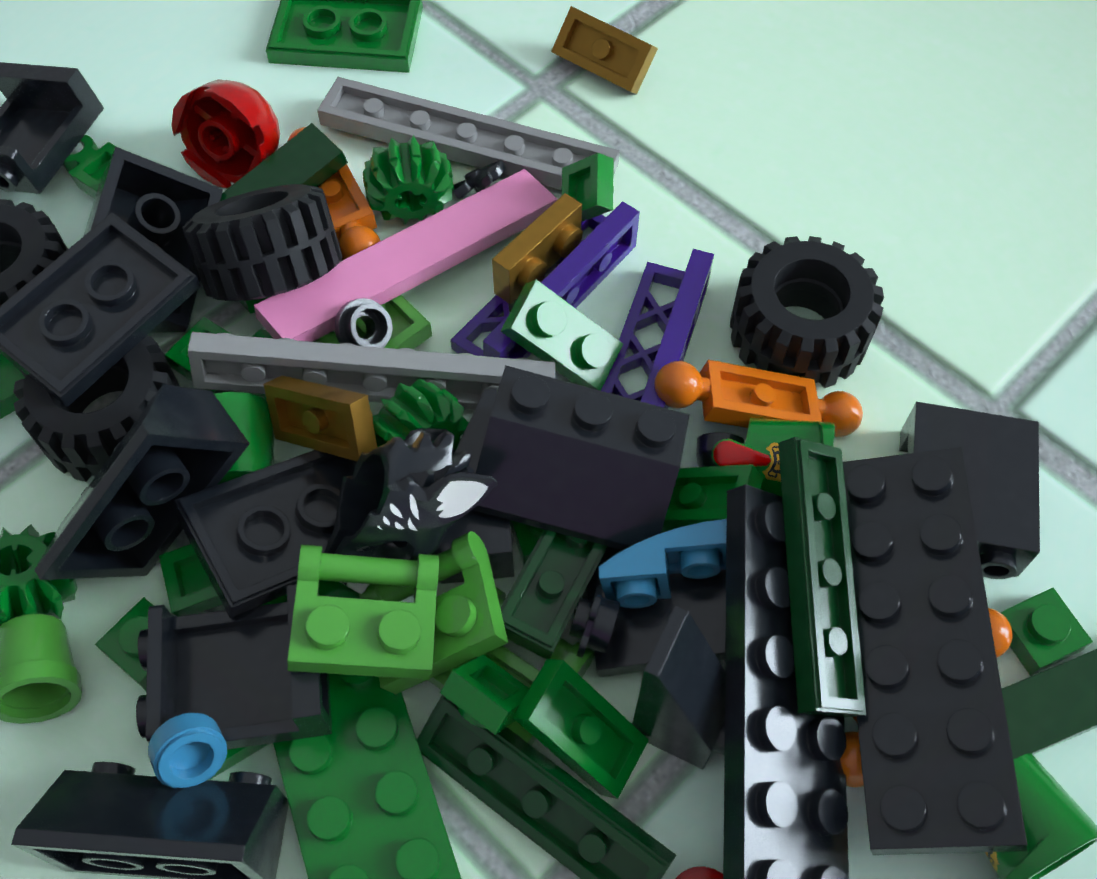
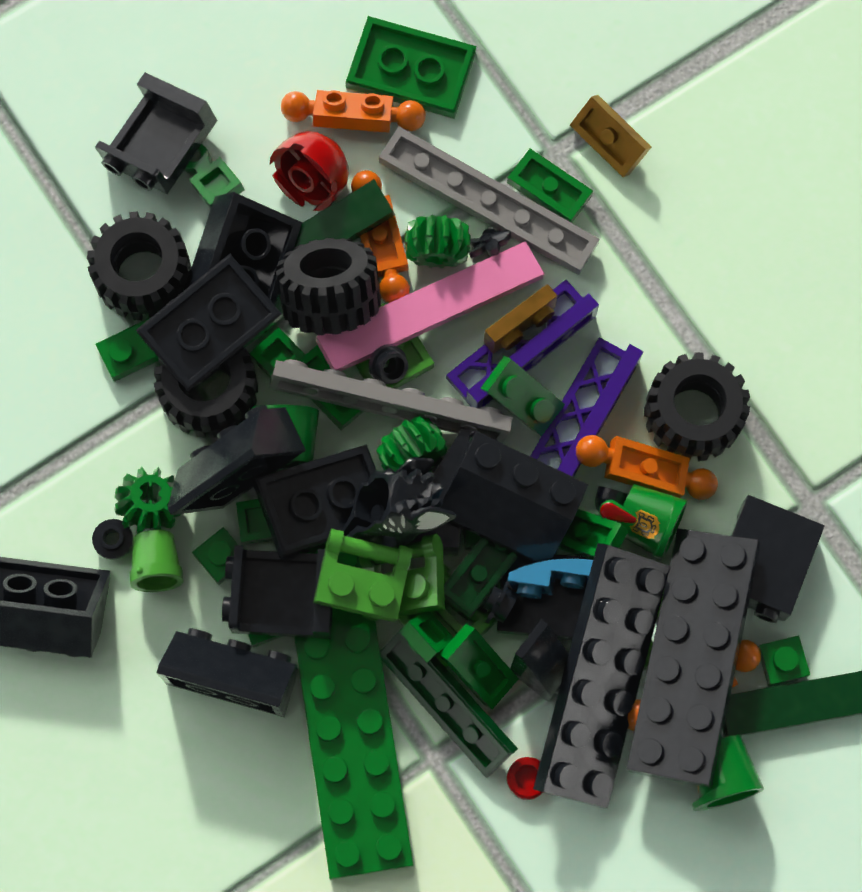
camera: 10 degrees right, 15 degrees up
dark azure tile [148,713,227,788] -> none
pearl gold plate [263,375,377,461] -> none
green plate [562,153,614,222] -> none
dark green tile [778,437,866,717] -> none
none -> orange plate [280,90,426,133]
none -> green plate [507,148,593,223]

